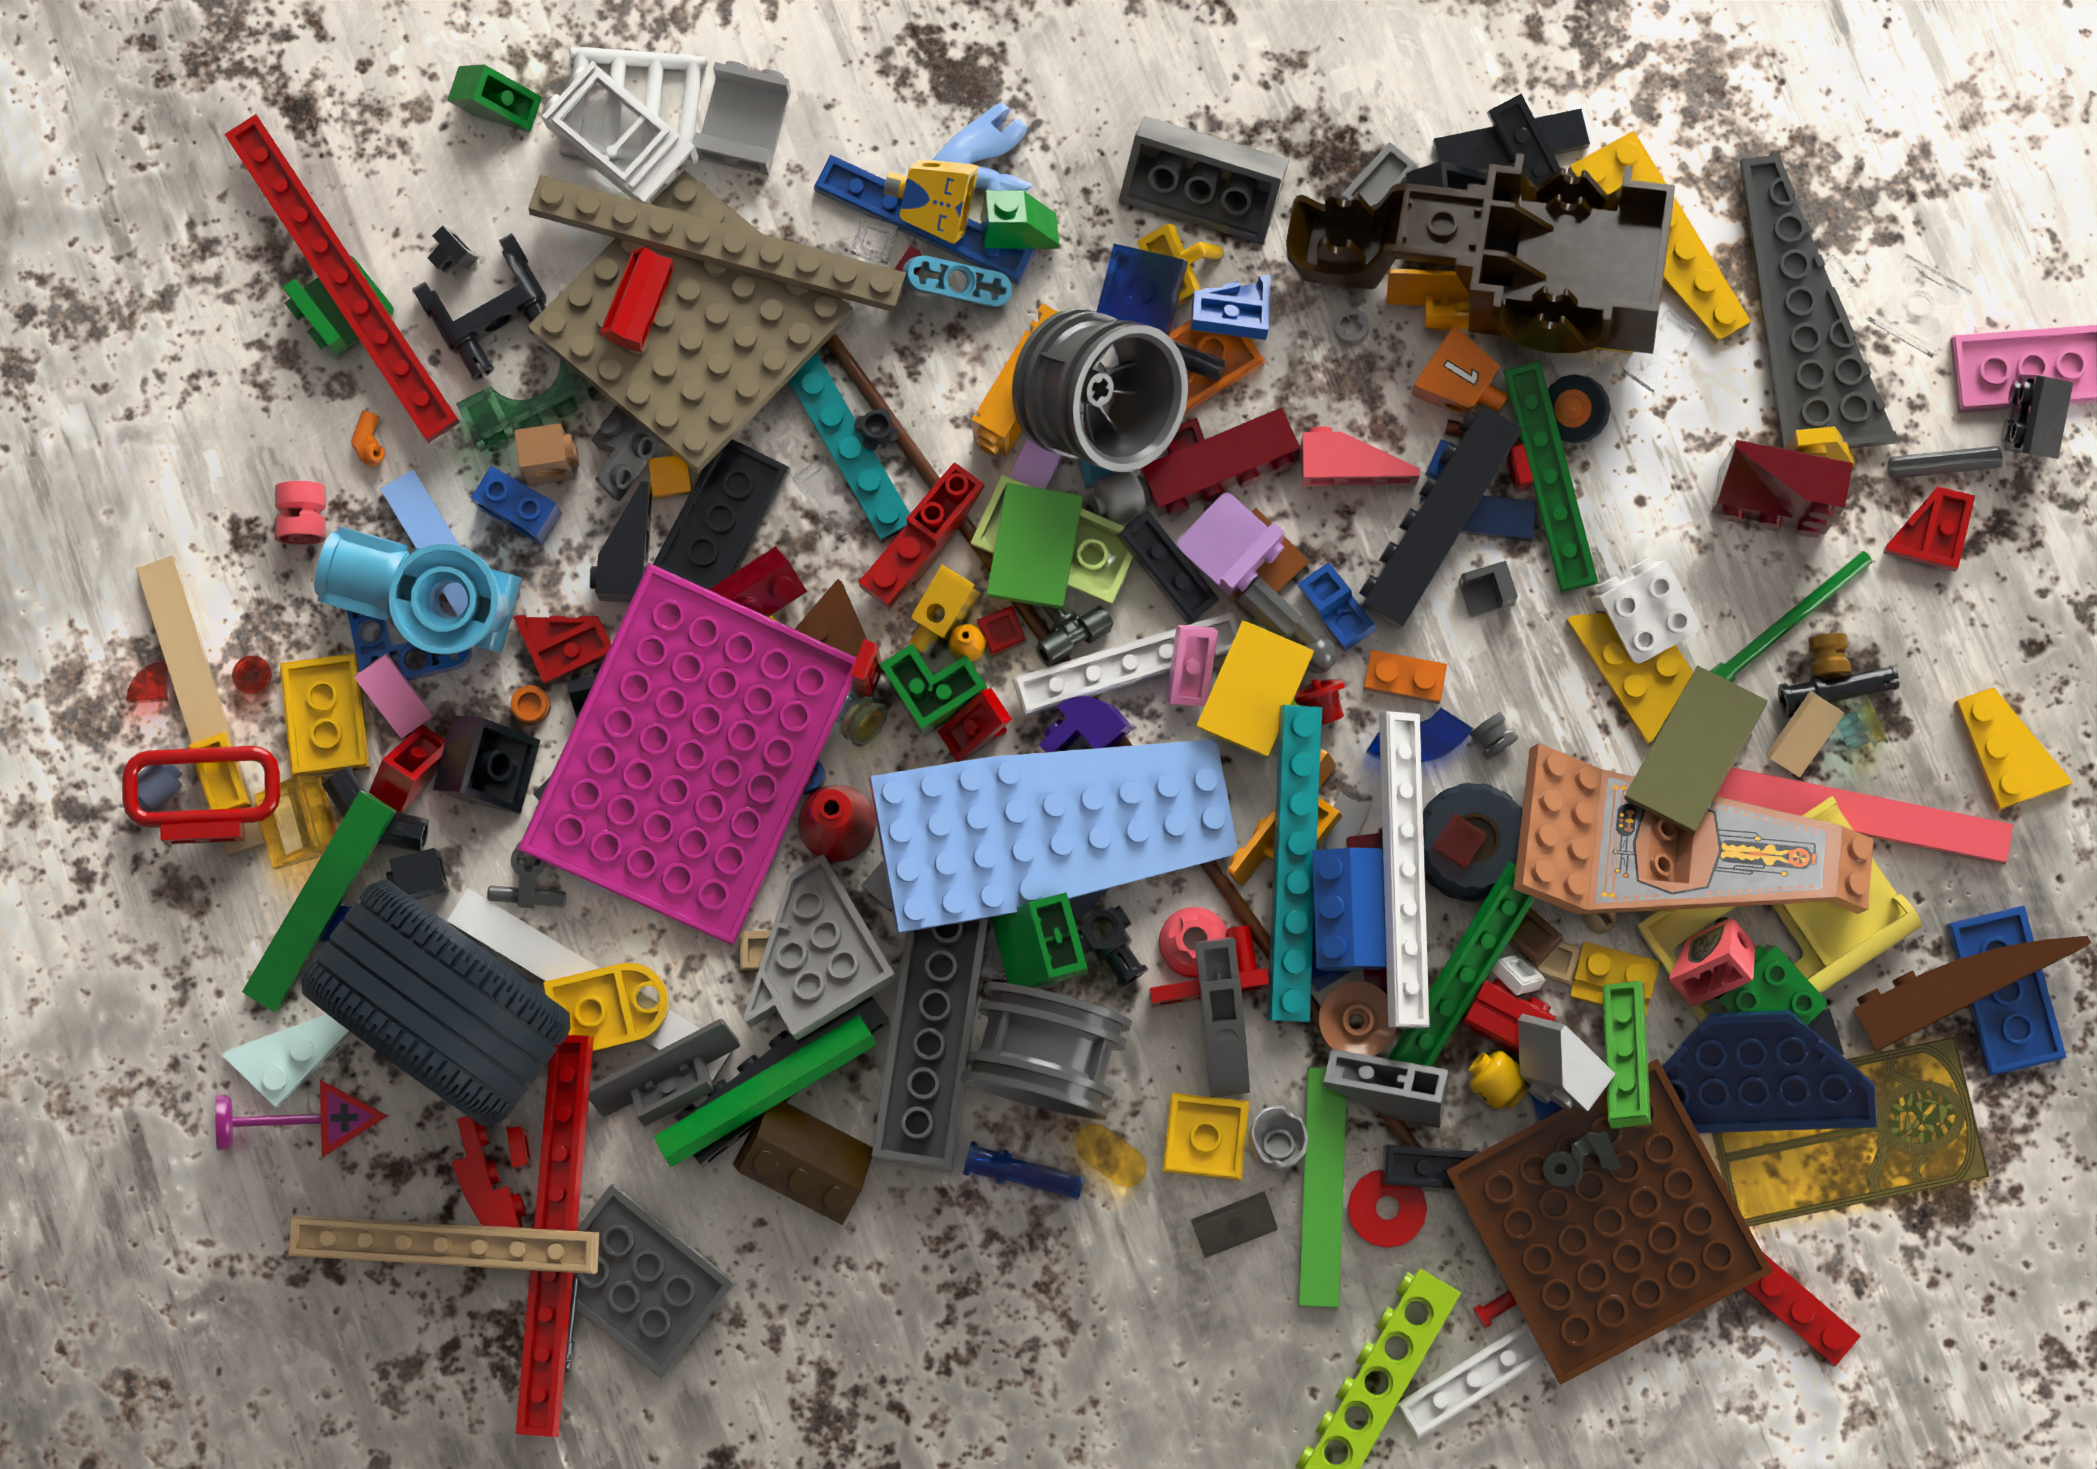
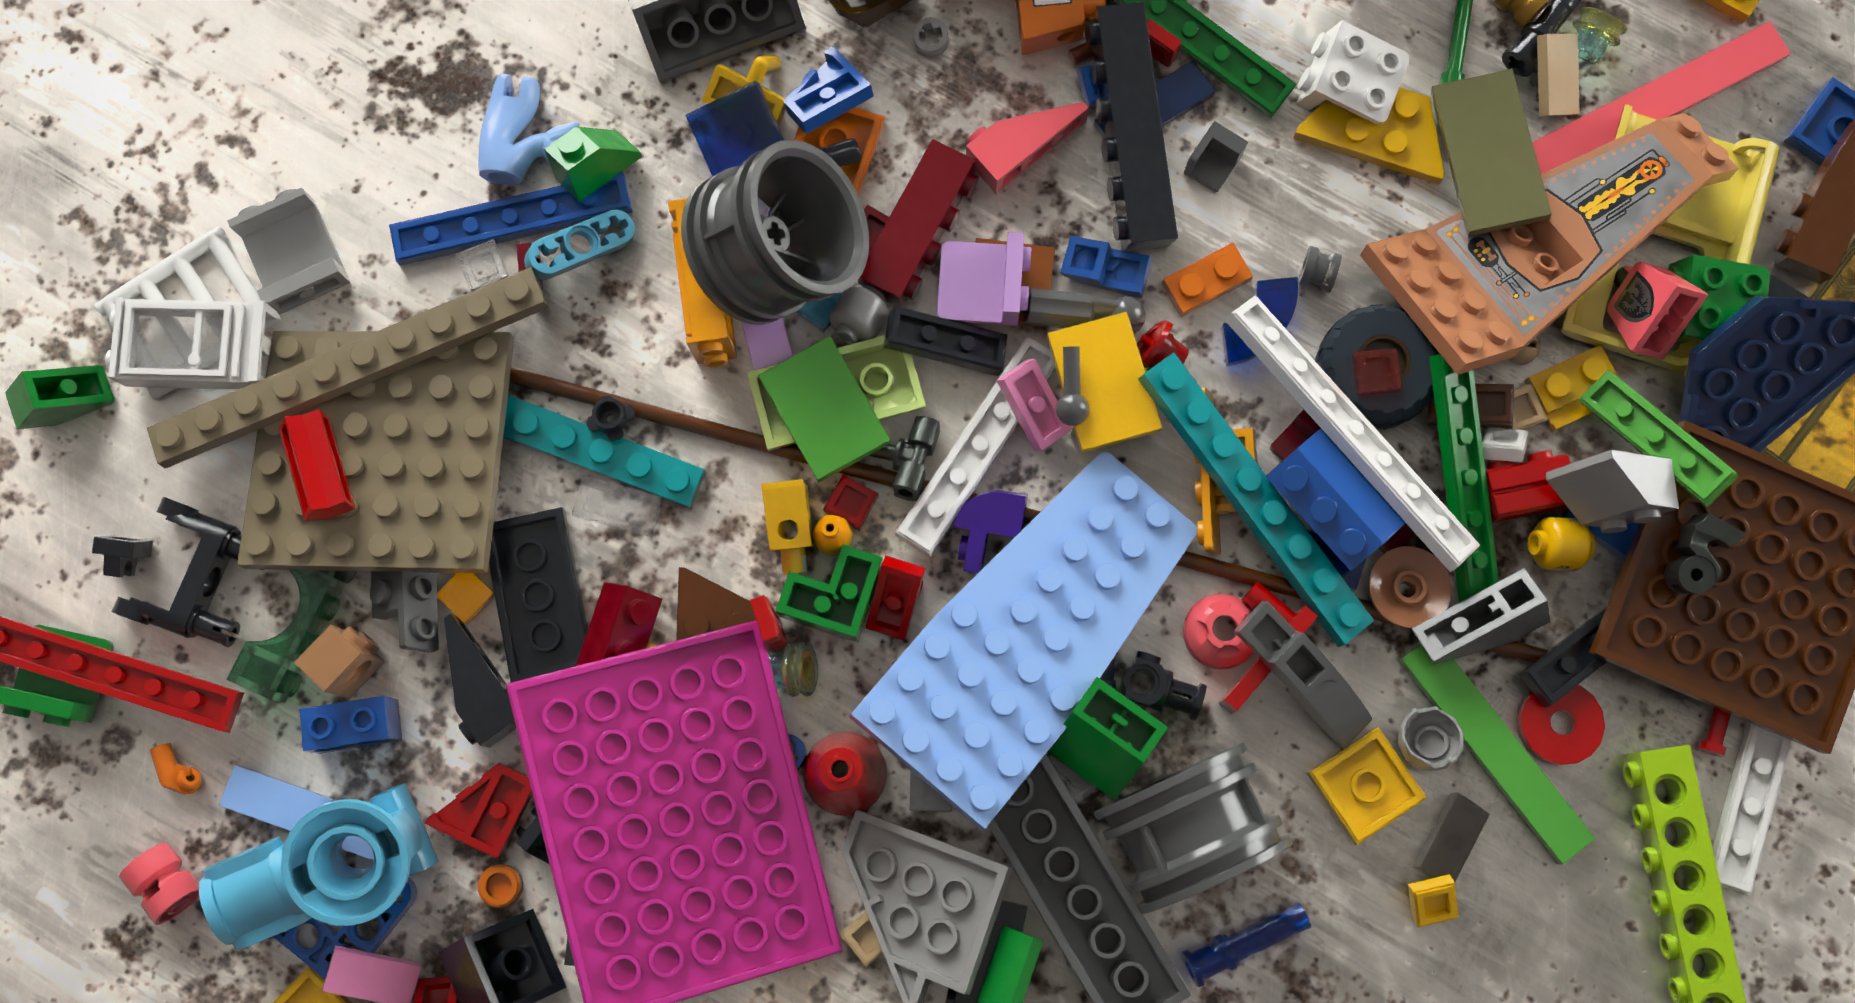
camera: 40 degrees left, 0 degrees up
red slope [858,462,985,609] -> none
yellow torso [884,159,979,244] -> none
clear yellow tile [1075,1124,1147,1188] -> none
light grey piece [1323,790,1372,849] -> none
none -> dark grey bar [1056,346,1089,426]
none -> yellow tile [1408,874,1459,928]

